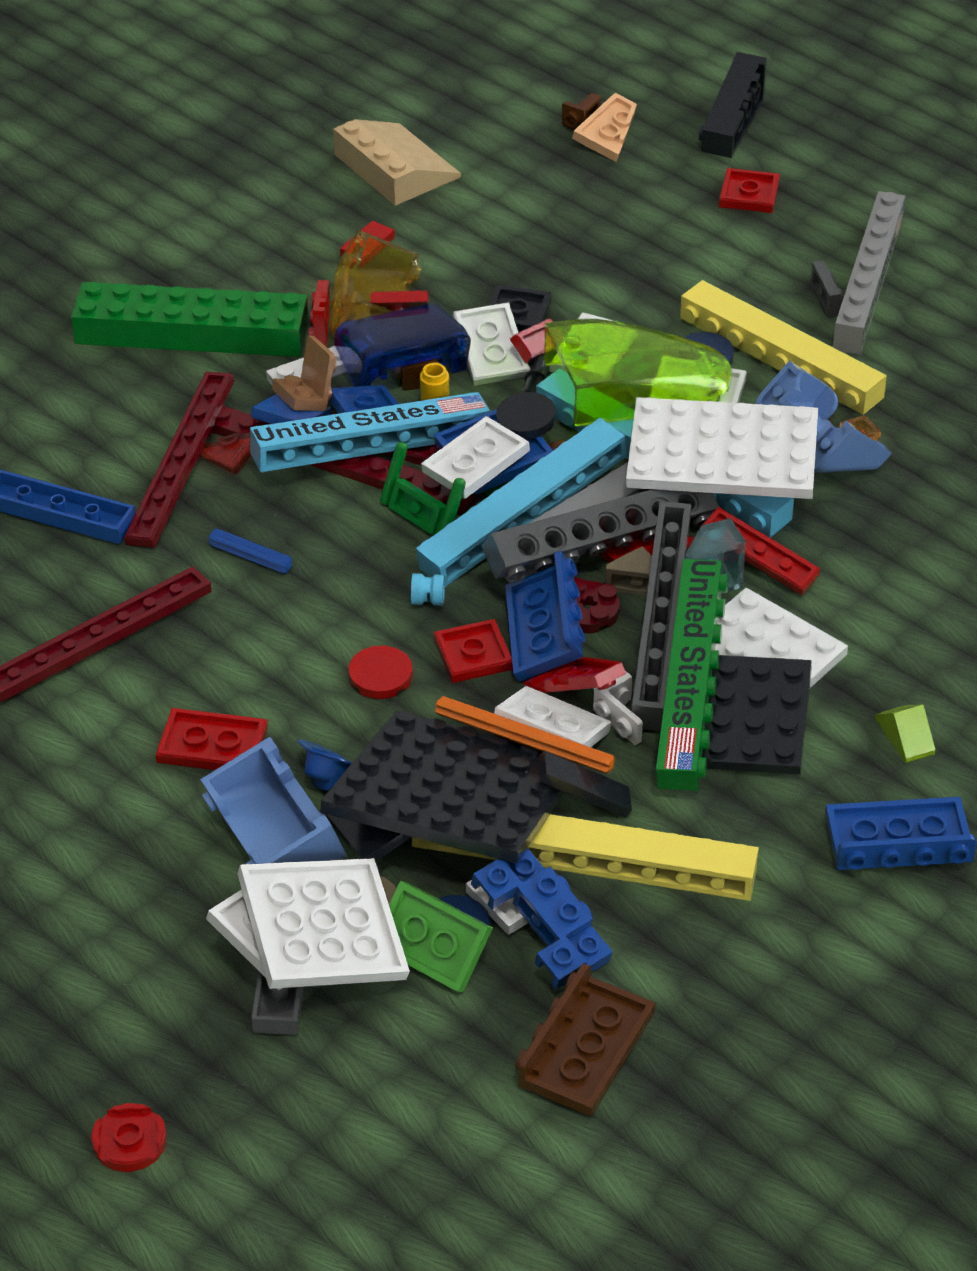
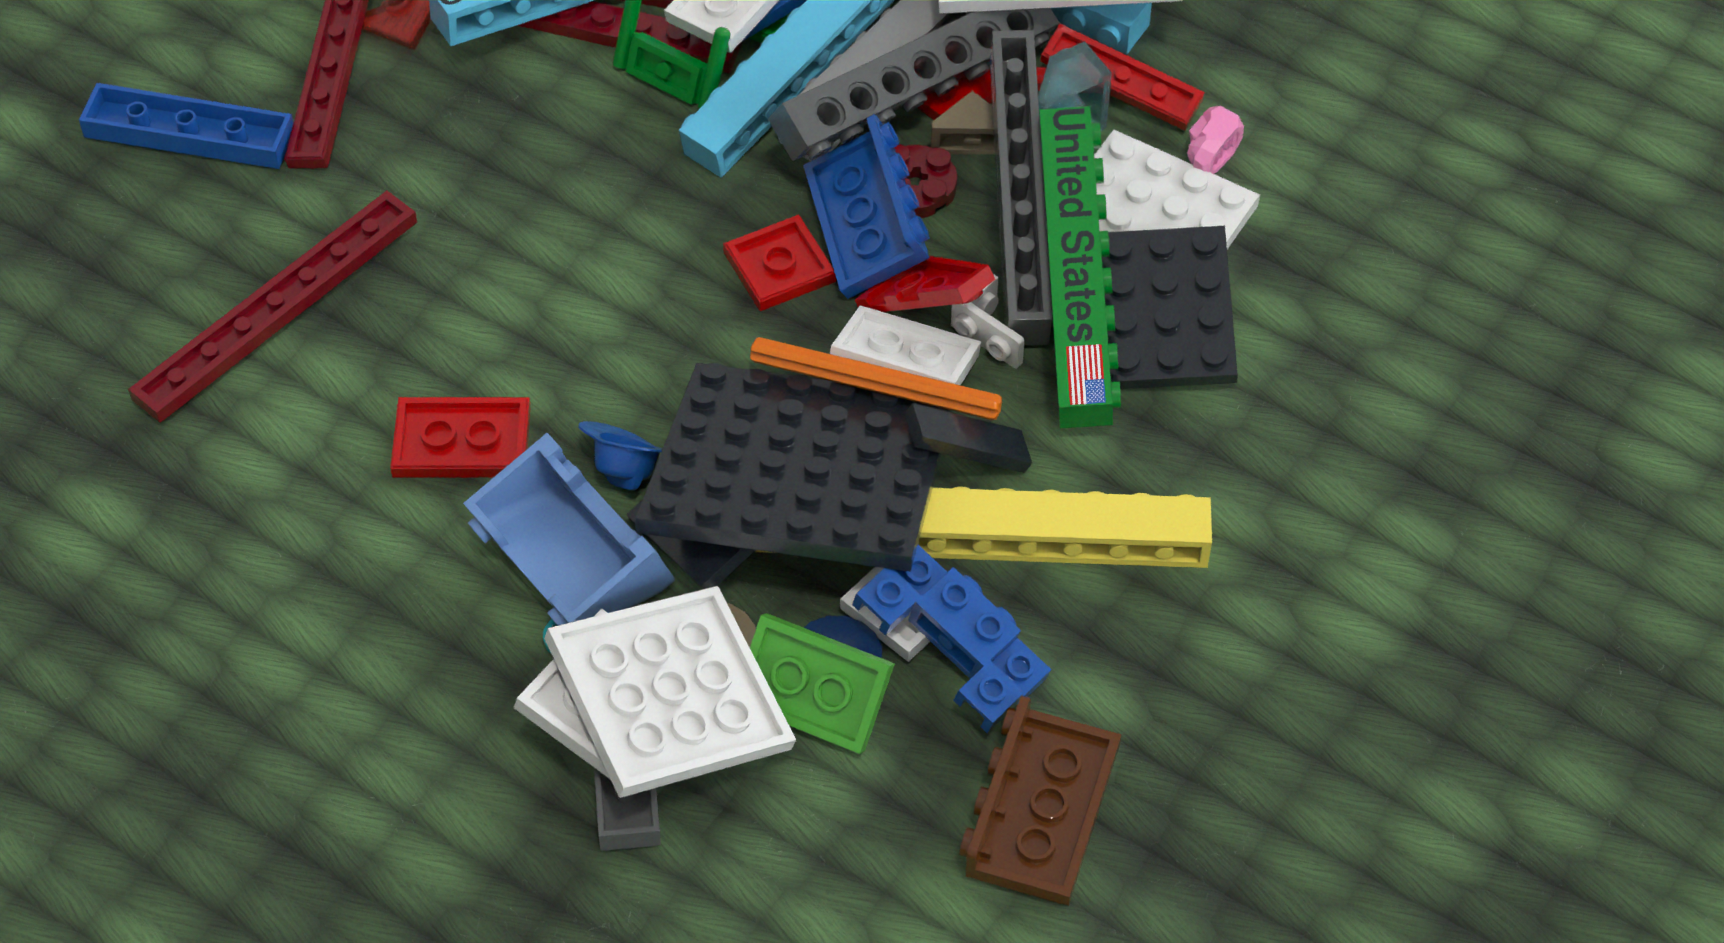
camera: 10 degrees left, 10 degrees up
blue axle [209,528,292,574] -> none
red tile [348,645,413,699] -> none
medium azure wheel [411,573,445,606] -> none
blue bracket [825,797,977,870] -> none
lime slope [875,704,935,763] -> none
none -> bright pink rock [1187,106,1244,174]

